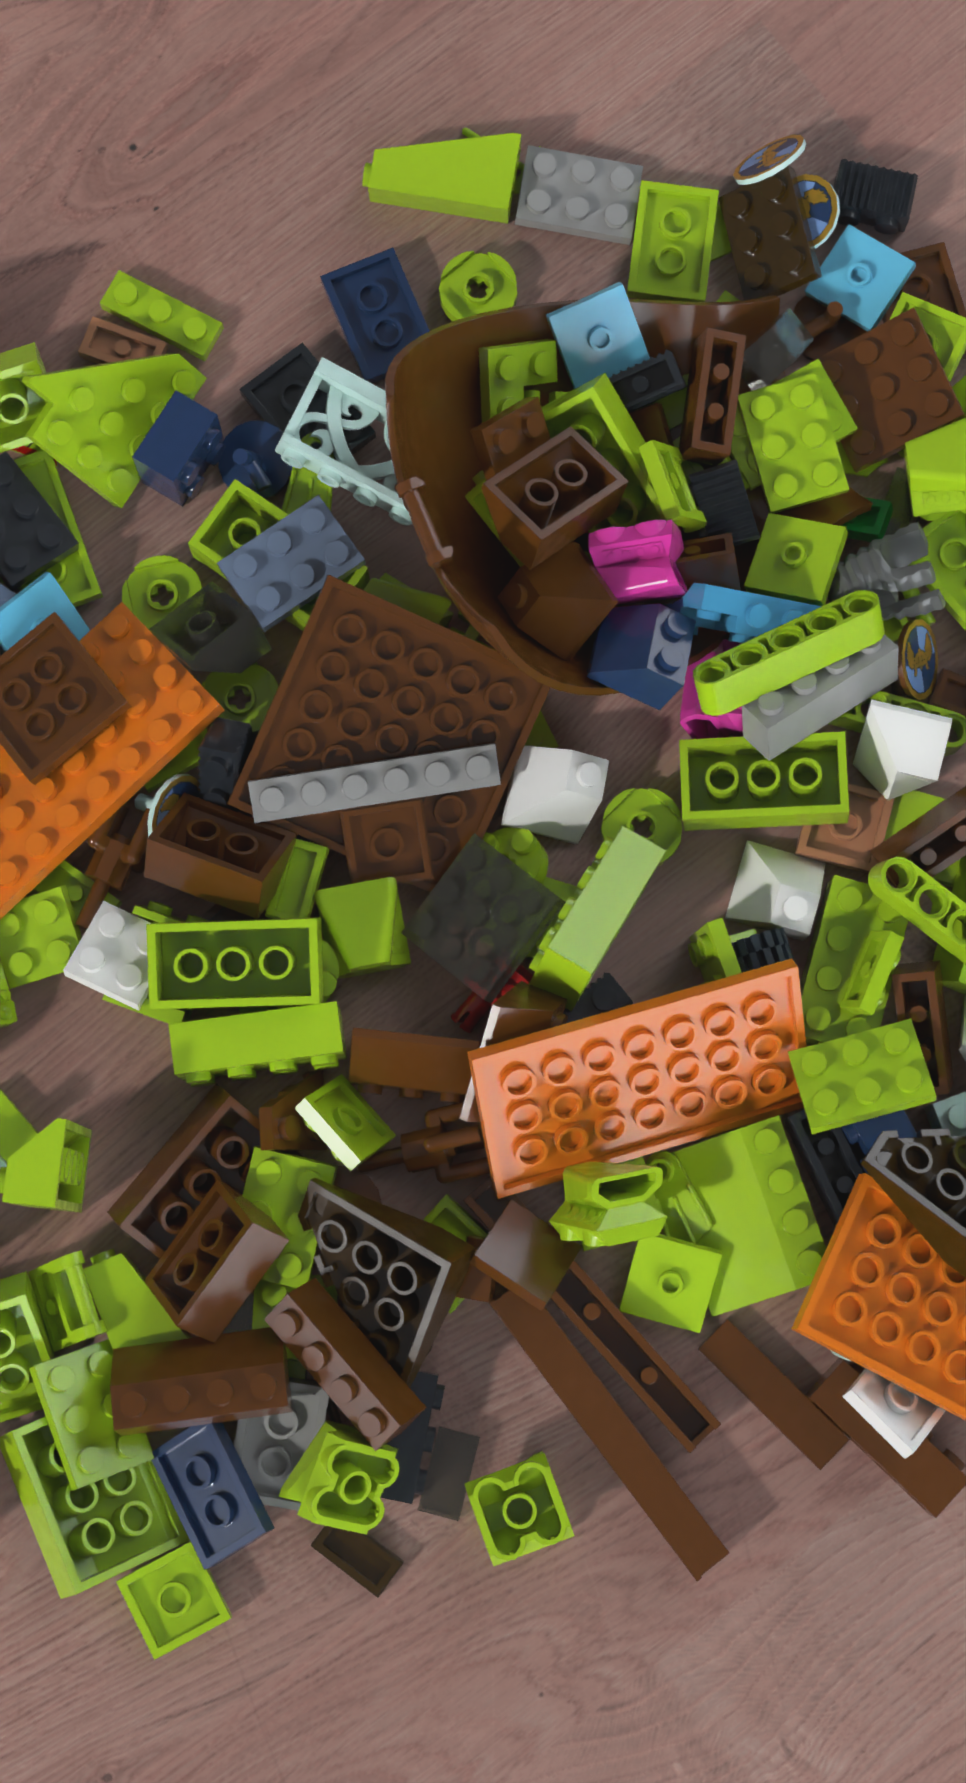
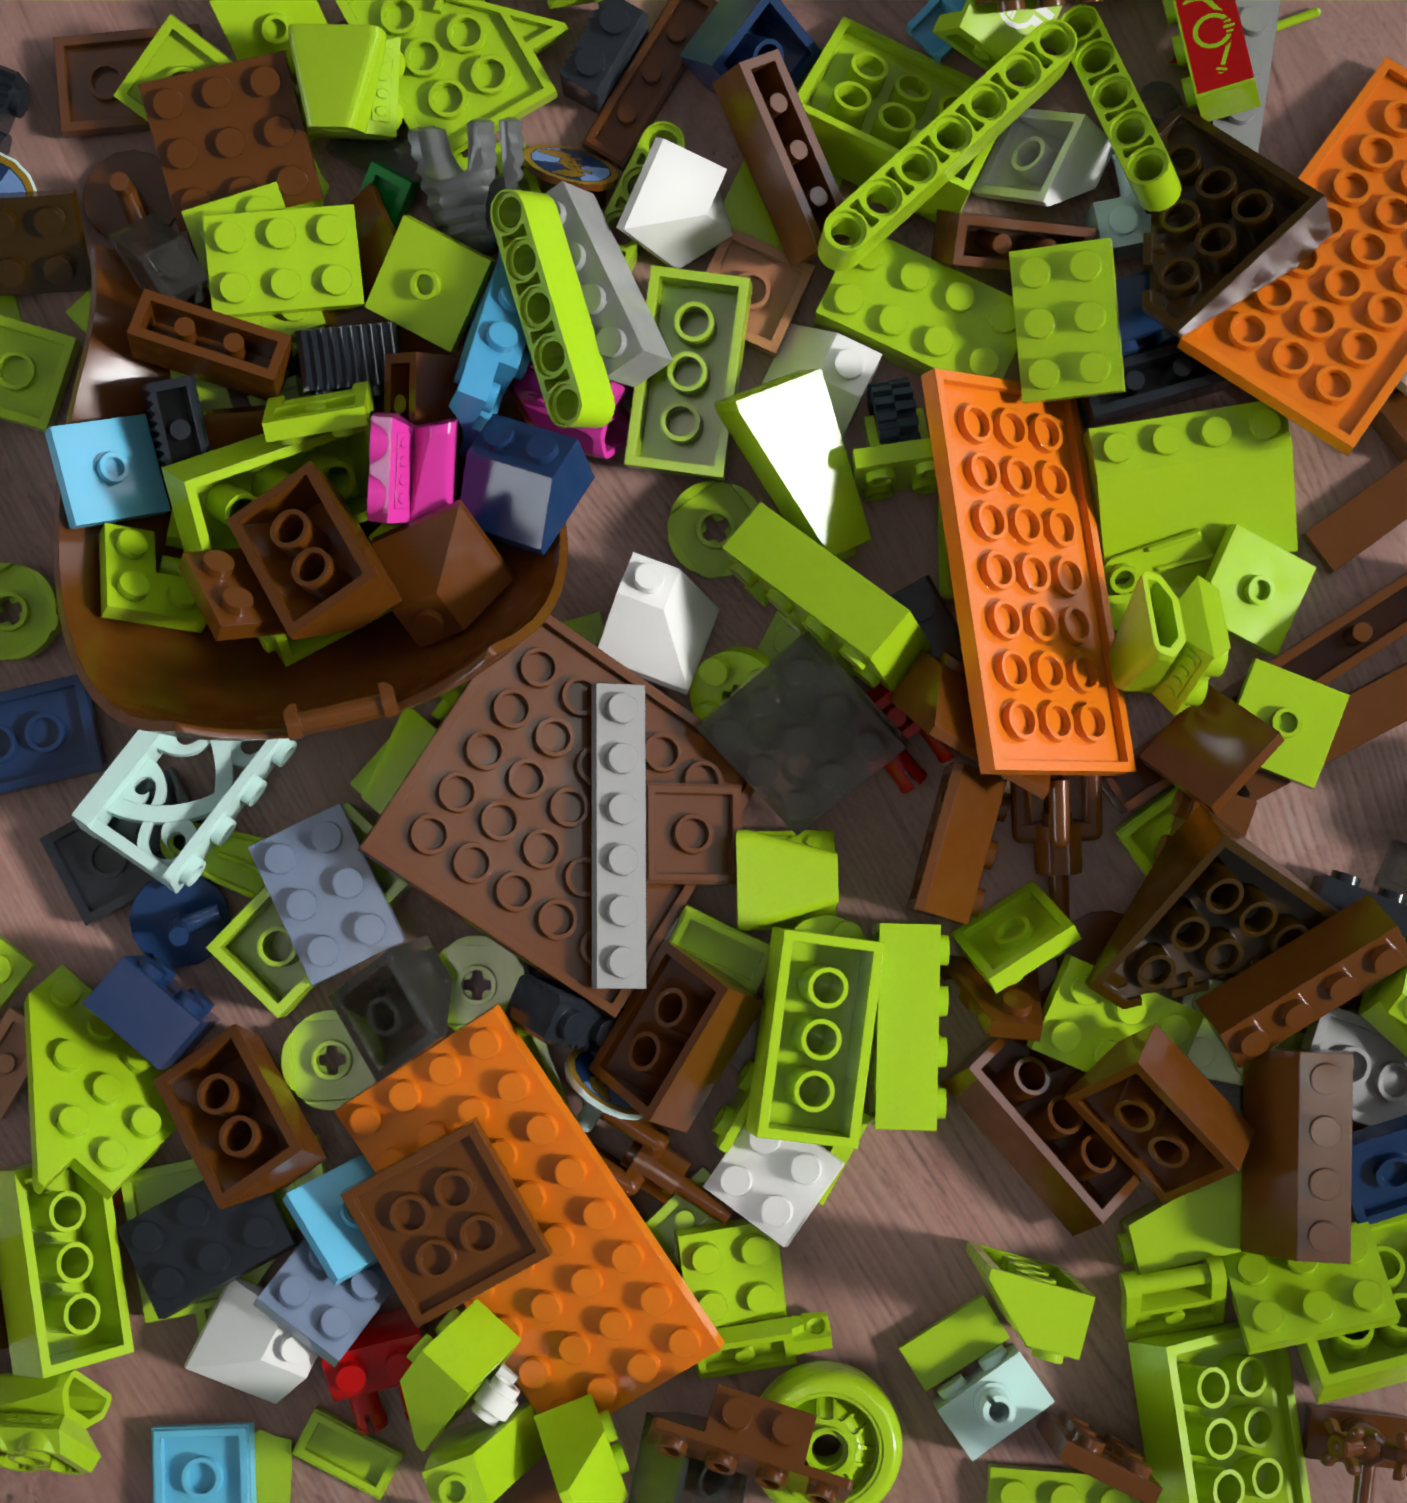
camera: 80 degrees left, 5 degrees up
medium azure plate [805,224,916,332] -> none
lime plate [840,931,904,1015] -> none
none -> reddish brown slope [153,1024,327,1209]
none -> slope [714,369,872,560]
none -> lime plate [1236,658,1350,789]

